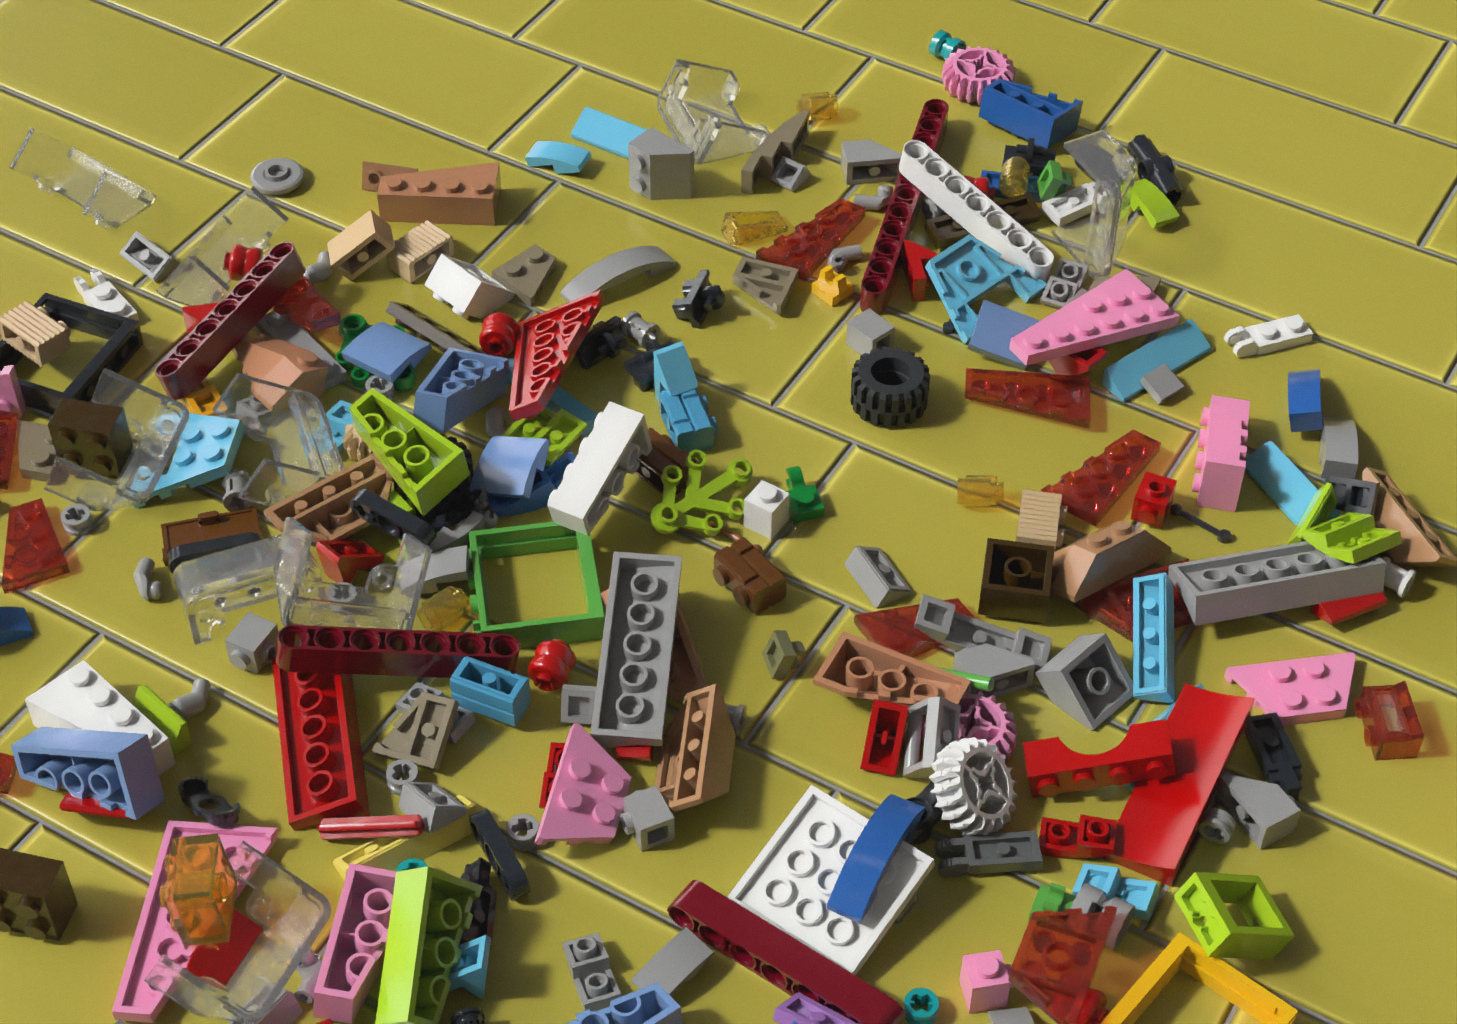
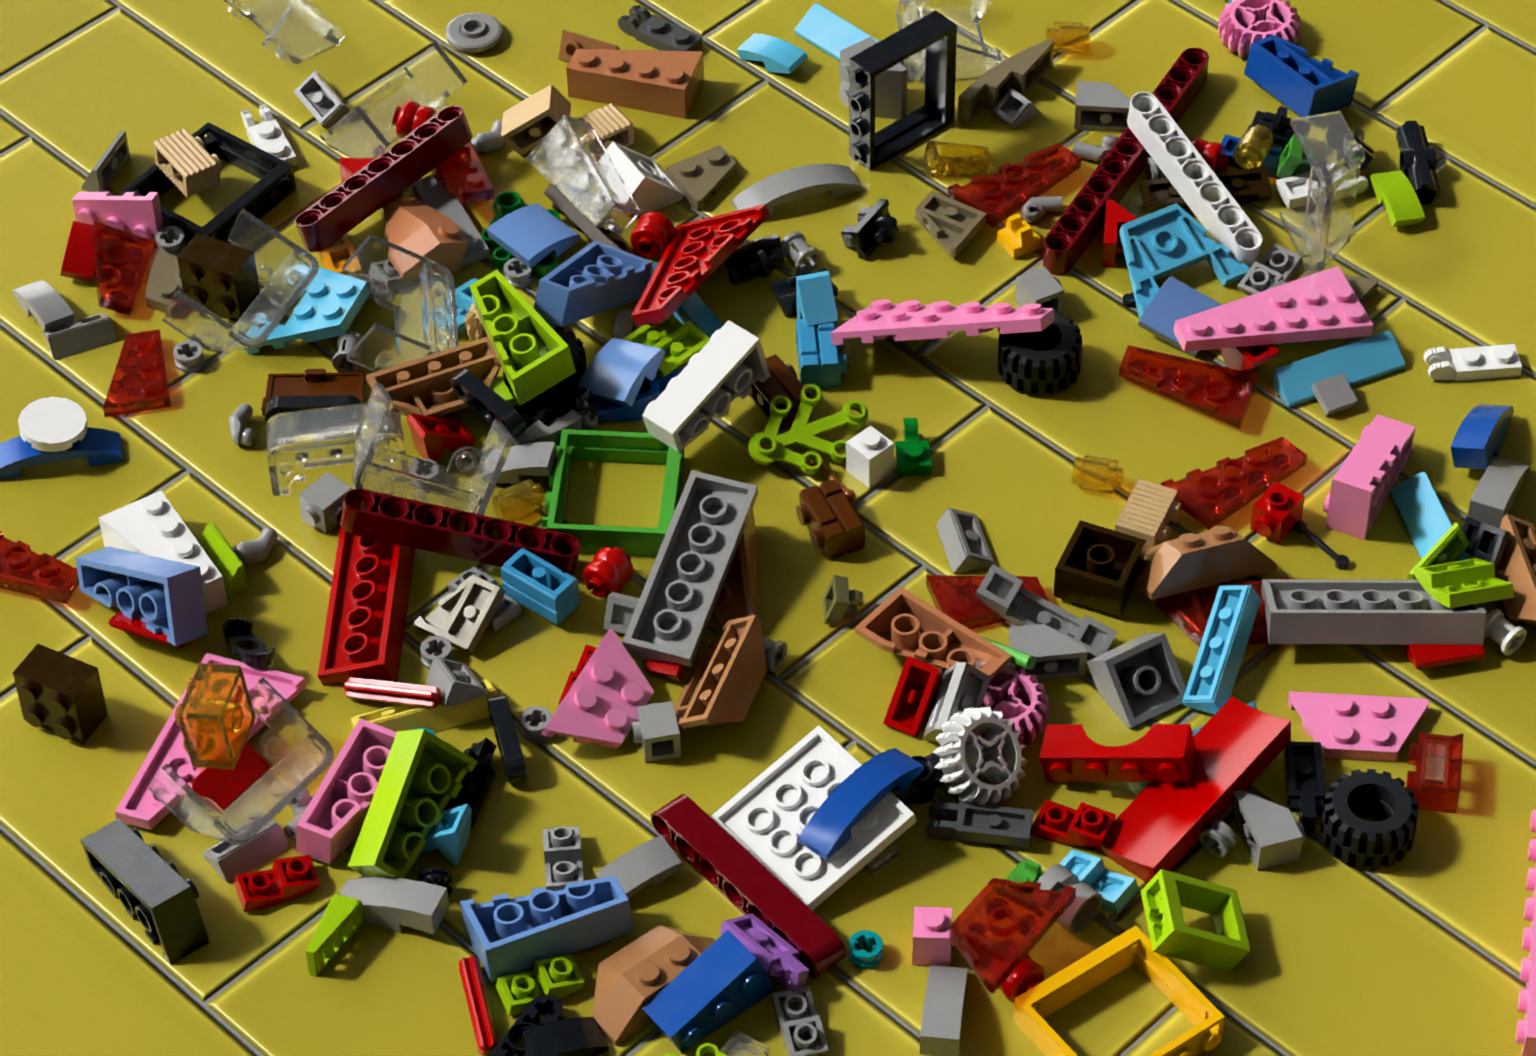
camera: 15 degrees right, 0 degrees up
none -> light grey bush [155,226,186,256]
none -> clear wedge [526,115,641,234]
none -> dark grey hinge [617,5,702,51]
none -> bright pink wing [830,299,1055,345]
none -> black window [849,10,957,171]
none -> black tyre [1321,769,1419,870]

